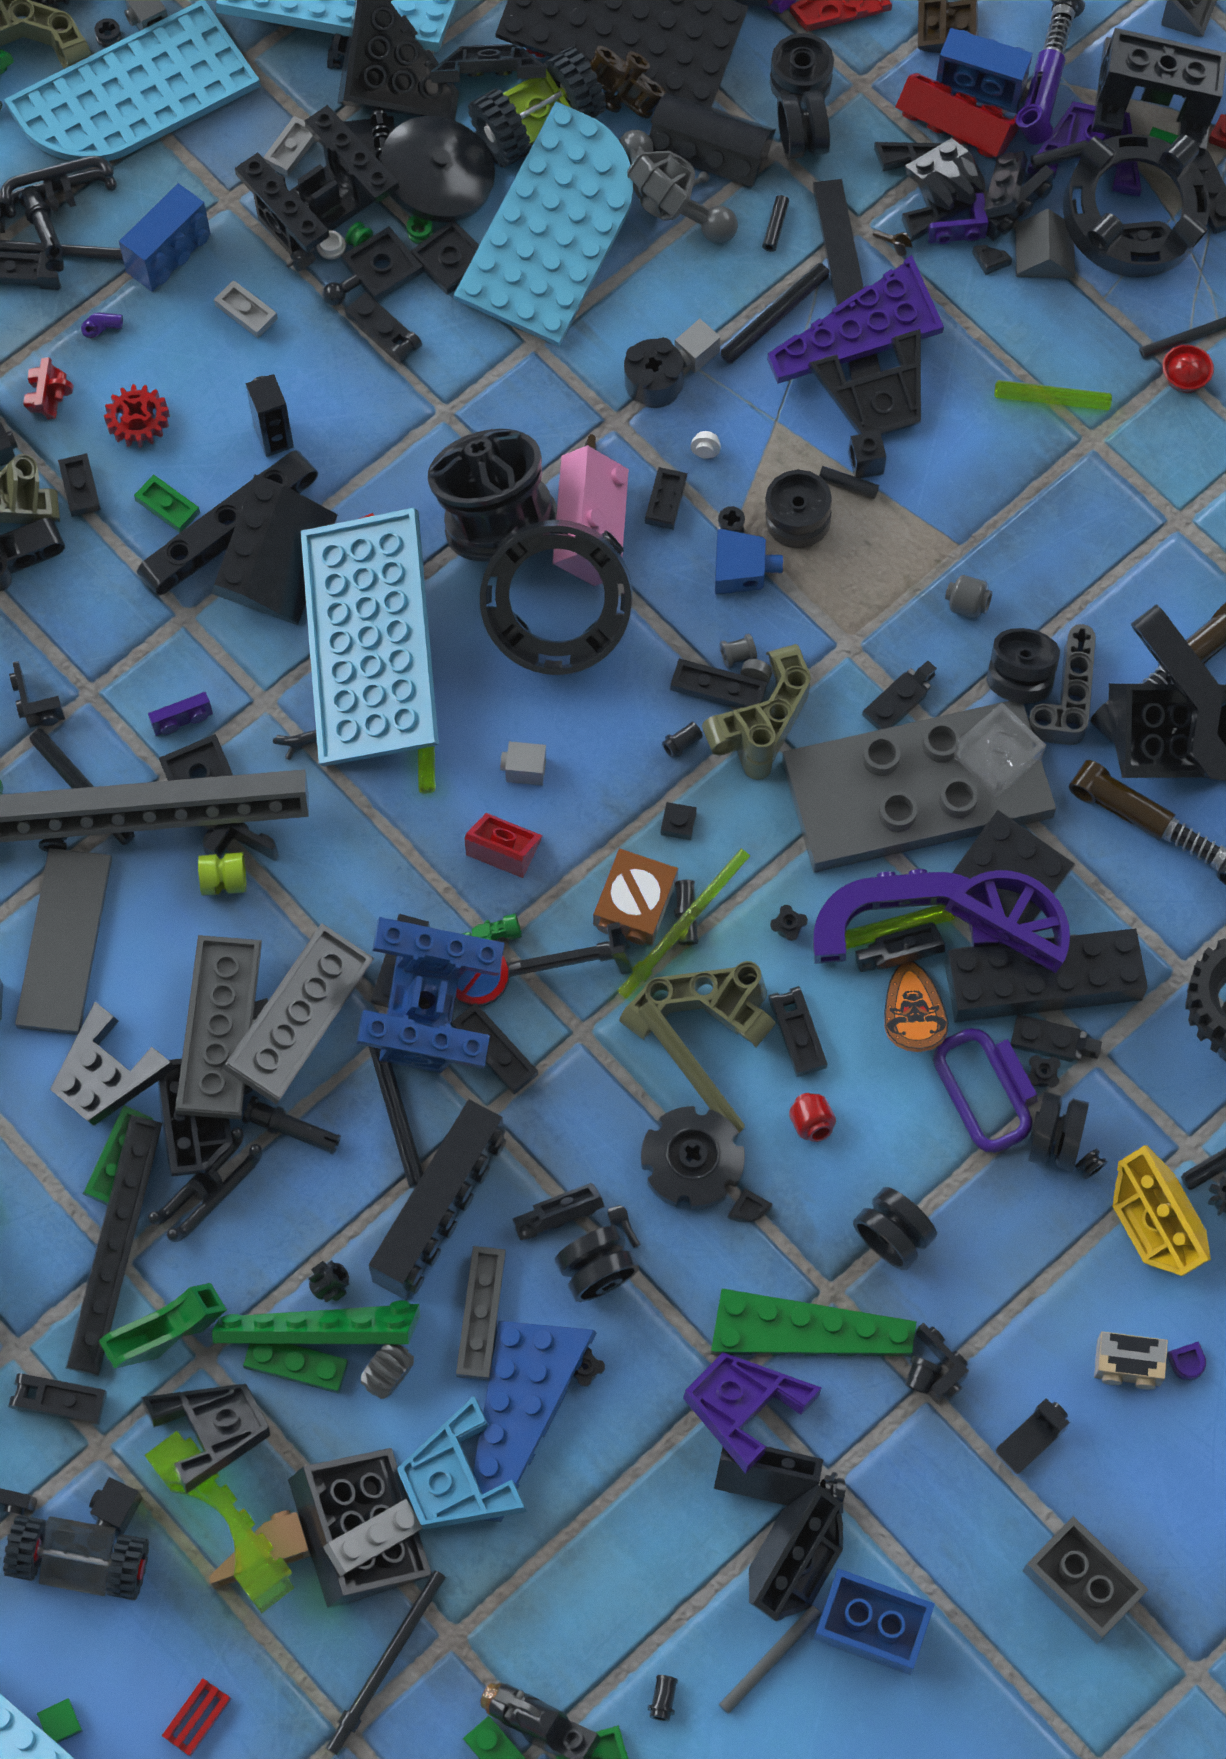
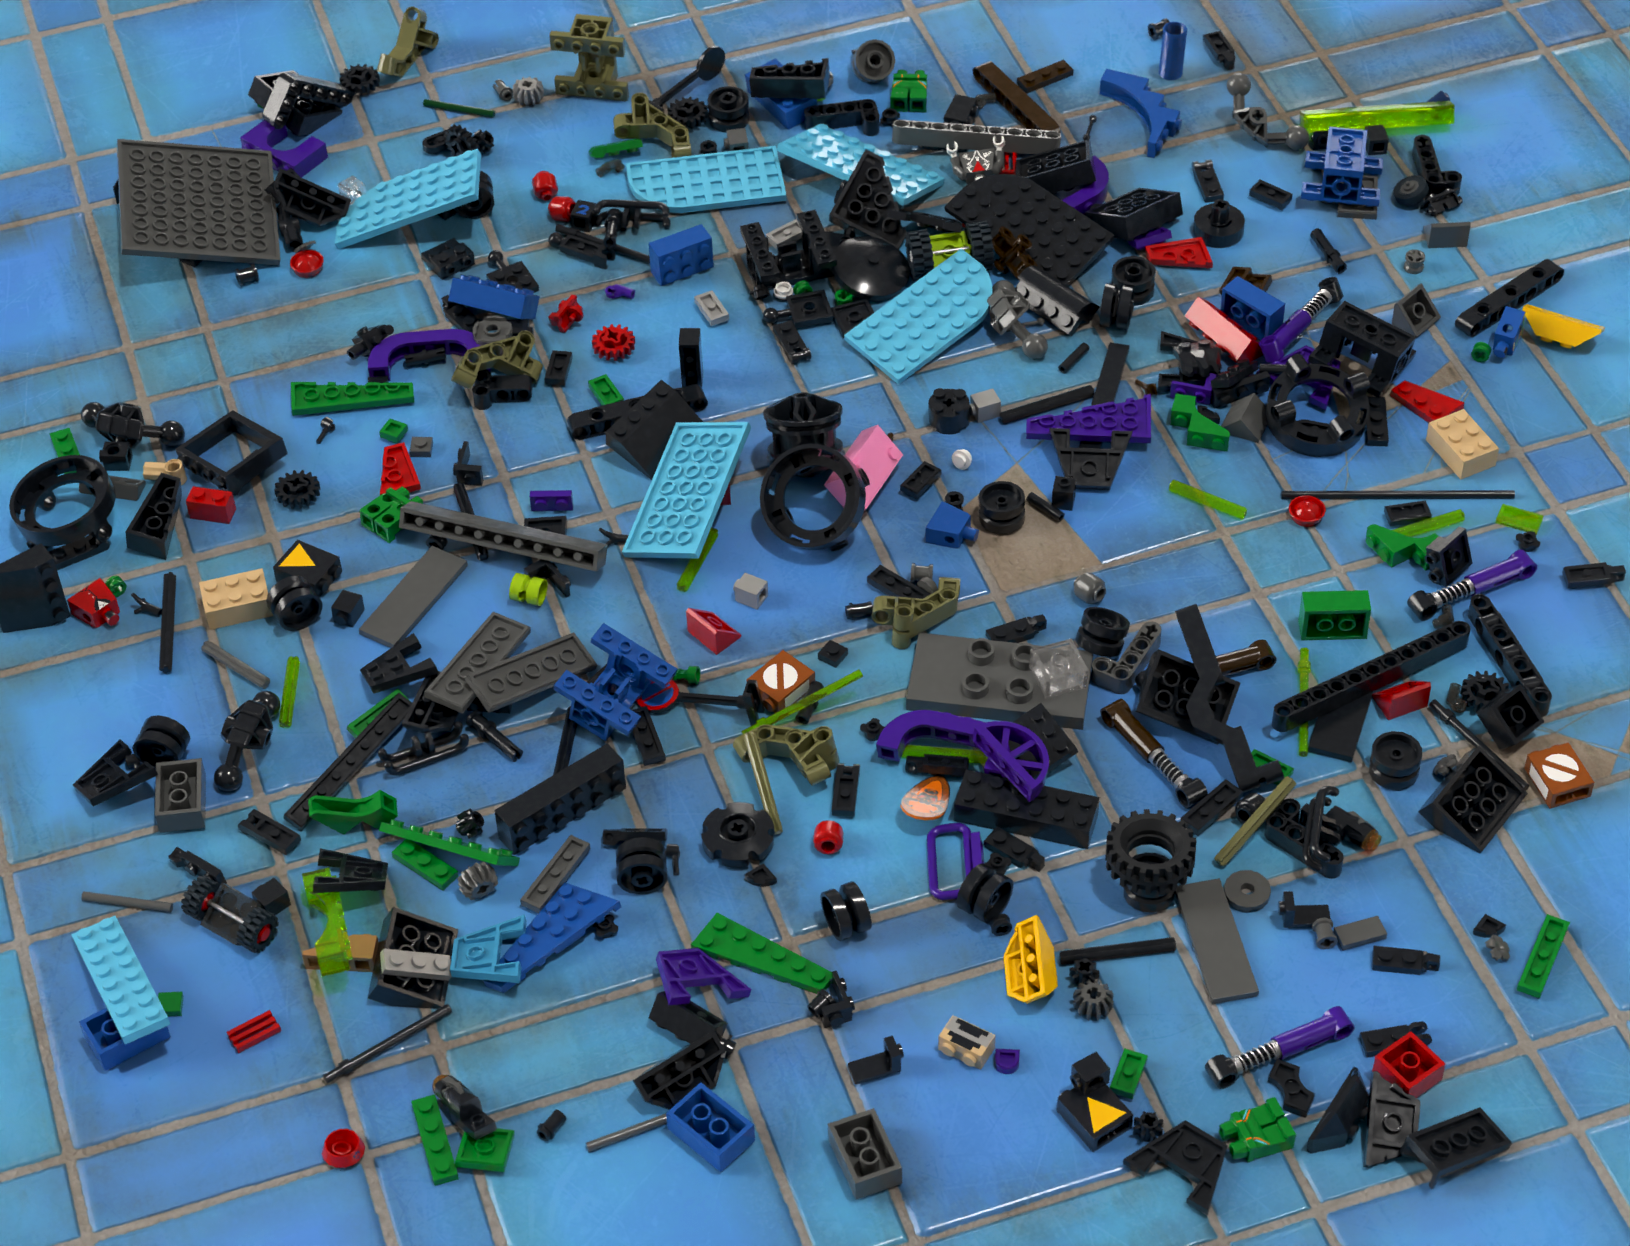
camera: 25 degrees right, 20 degrees down
none -> green arch [1170,394,1230,452]

